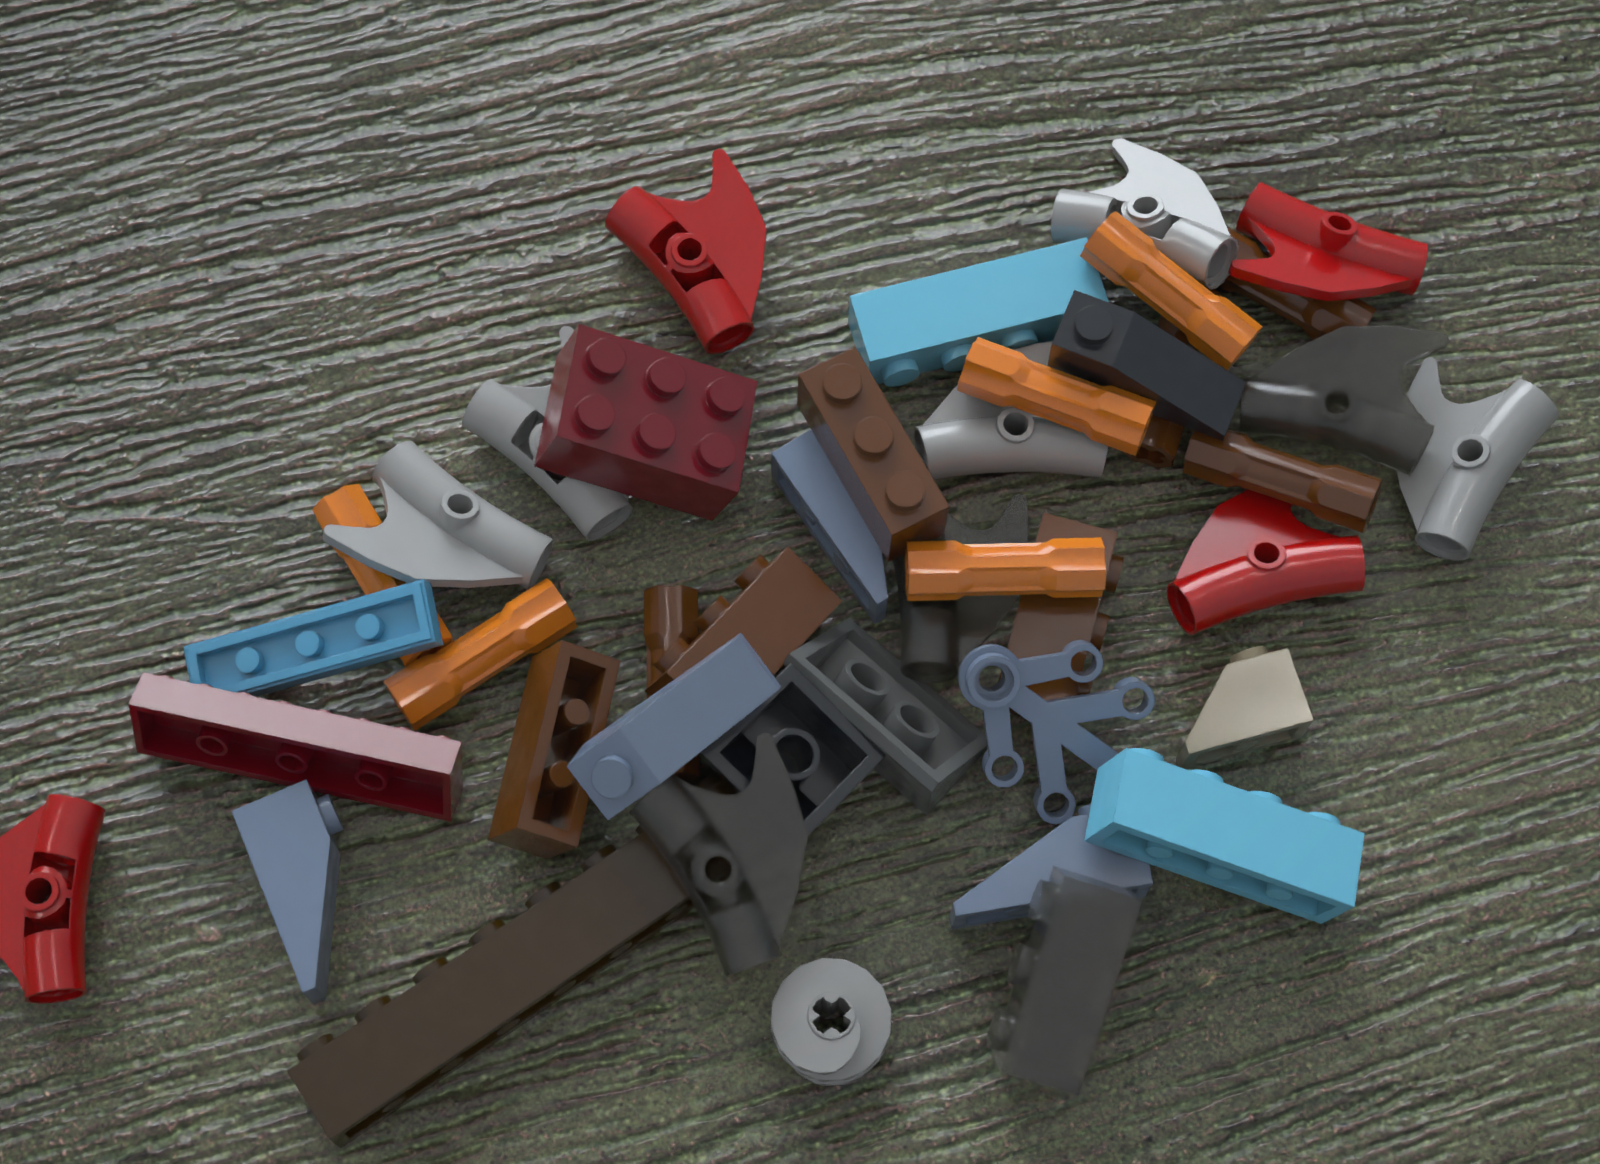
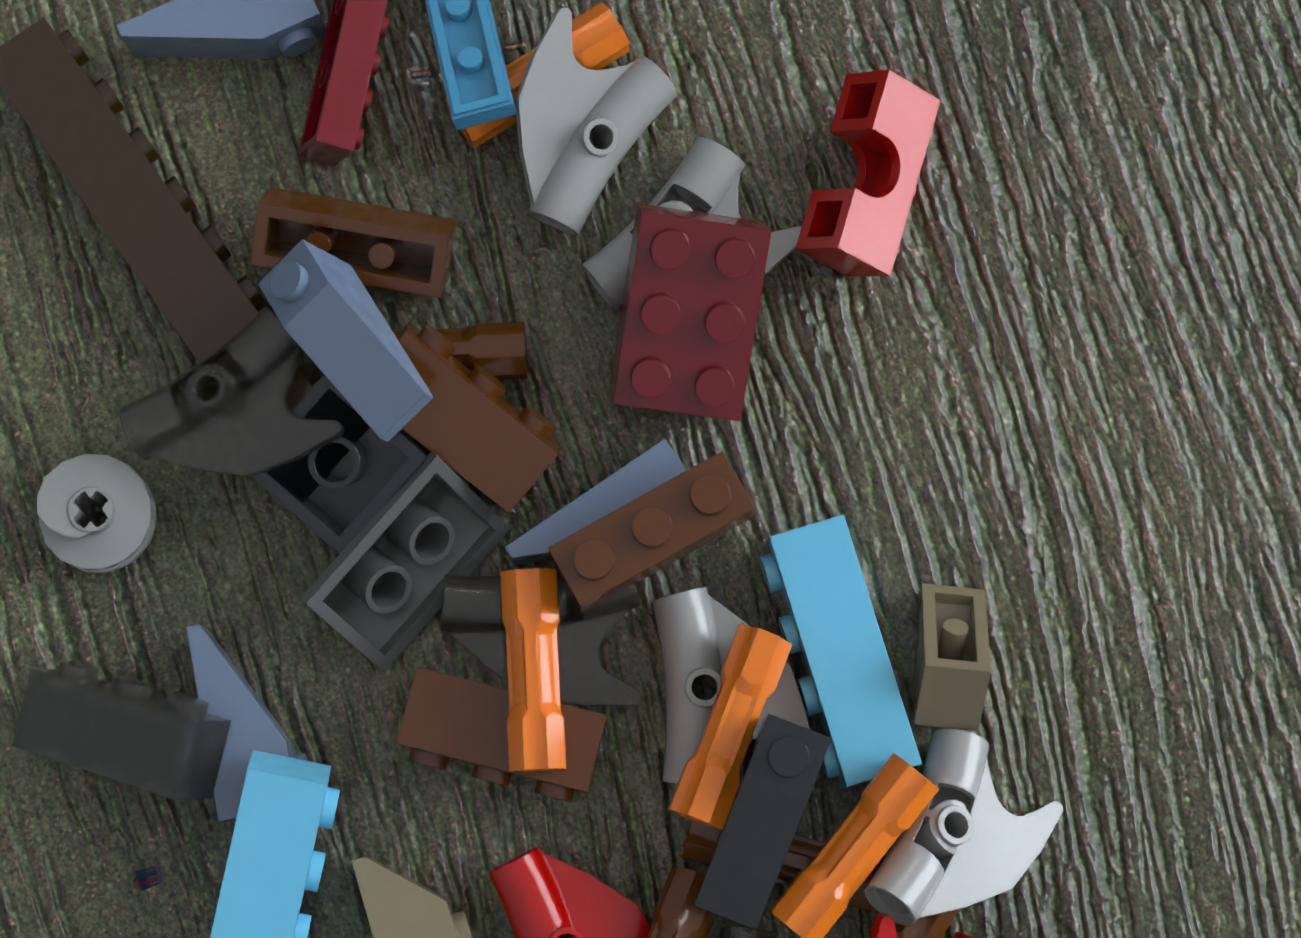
camera: 85 degrees right, 10 degrees up
orange axle [383,578,578,731] -> none
red pin [605,149,766,354] -> none
sand blue plant [958,640,1155,824] -> none
none -> dark blue piece [133,866,163,891]
none -> clear piece [407,64,433,86]
none -> red arch [795,70,941,277]
none -> dark tan slope [912,583,991,731]

